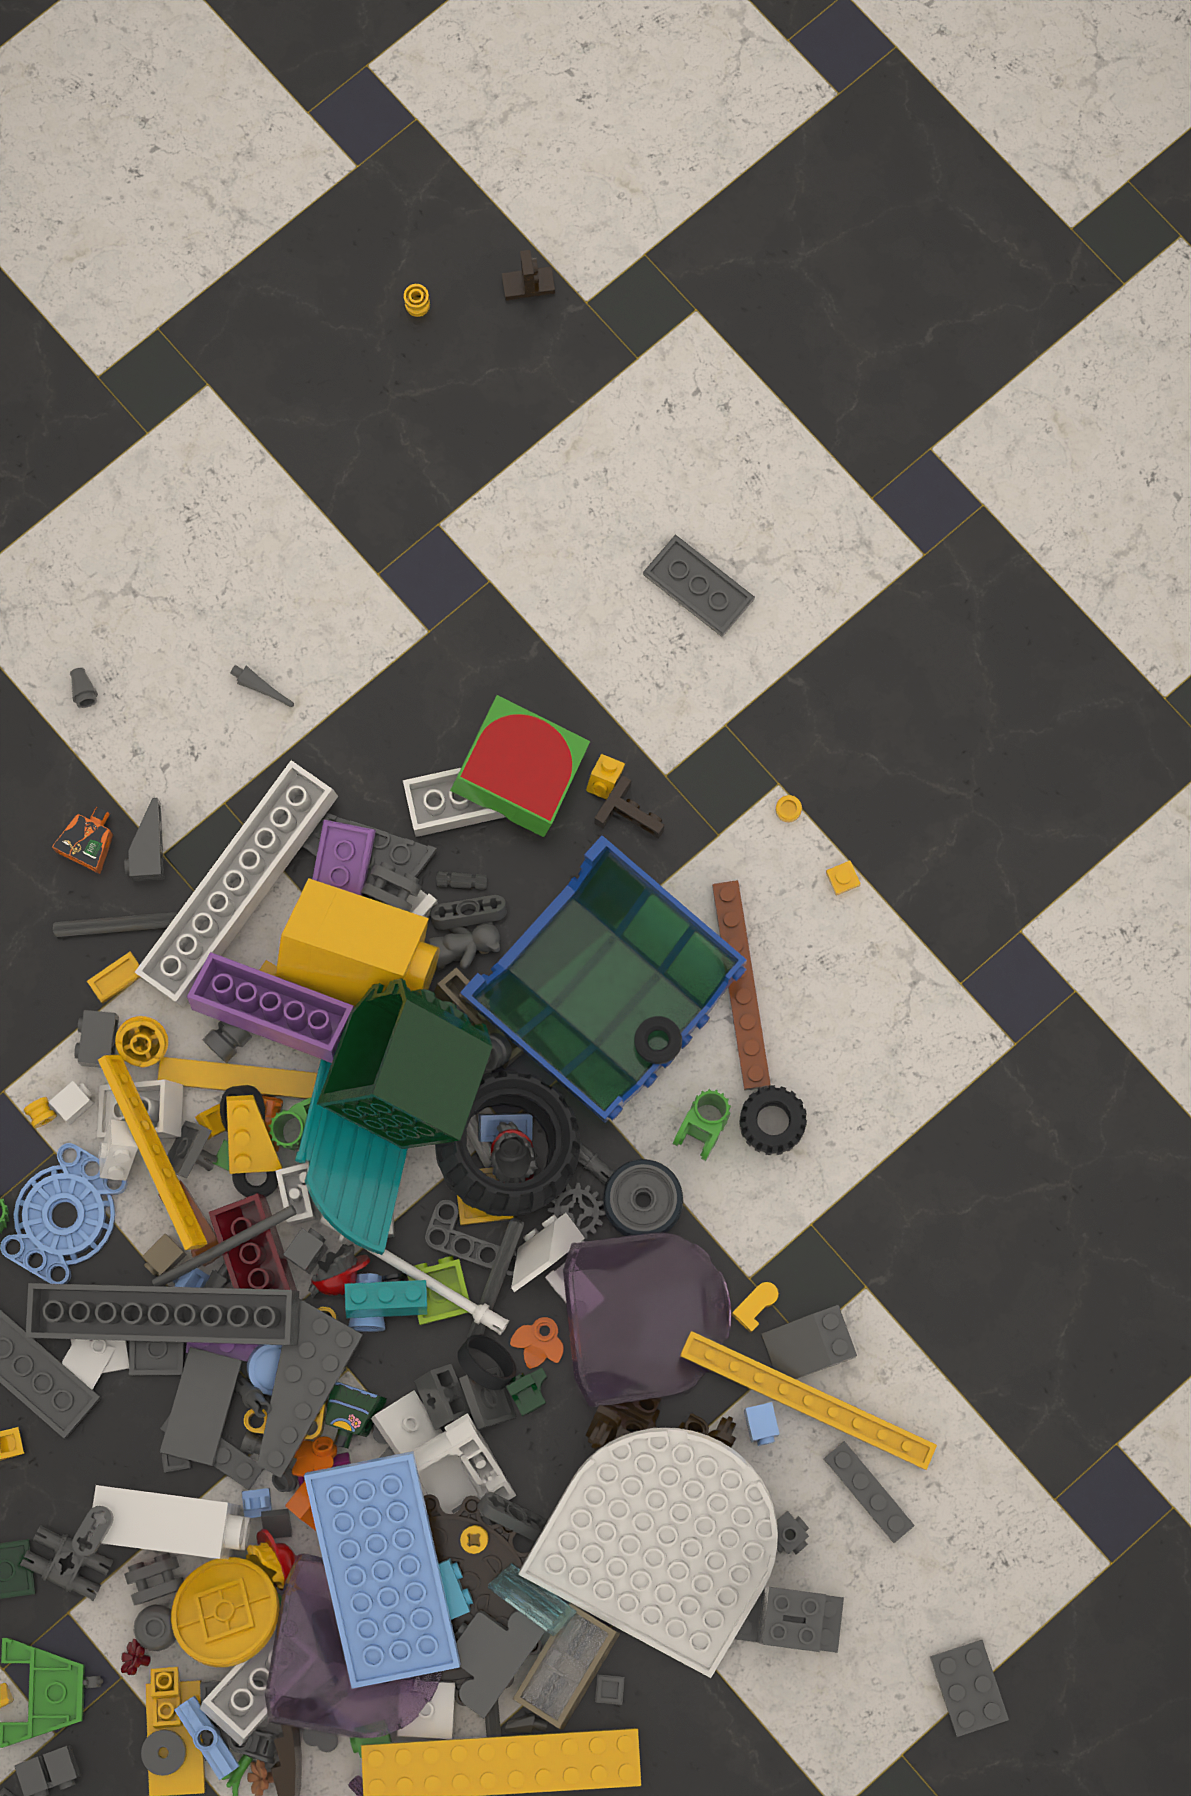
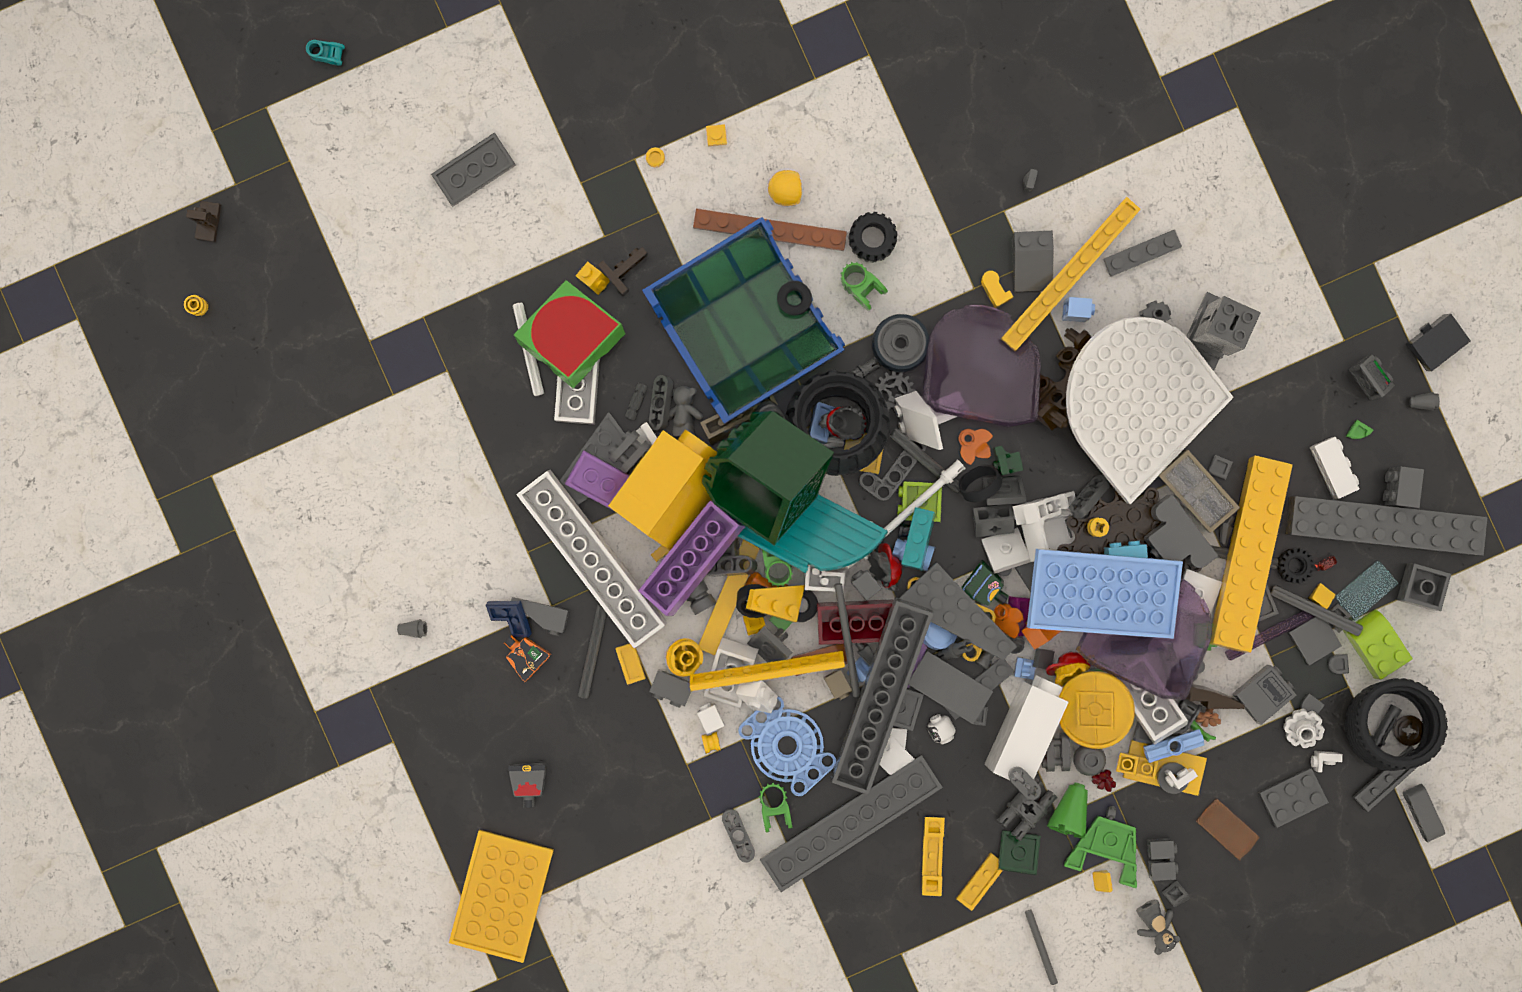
camera: 75 degrees left, 10 degrees up
dark grey piece [230,665,294,707] -> none
clear light blue piece [488,1563,577,1637] -> none
dark grey plate [930,1640,1009,1737] -> none
none -> teal piece [306,40,345,66]
none -> dark blue tile [485,601,532,637]
none -> white axle [513,303,544,396]
none -> dark grey piece [707,538,758,577]
none -> yellow piece [768,170,802,206]
none -> white head [927,714,956,744]
none -> dark grey tile [1023,169,1038,192]
none -> bright green cone [1047,782,1088,839]
none -> white bracket [1164,768,1198,789]

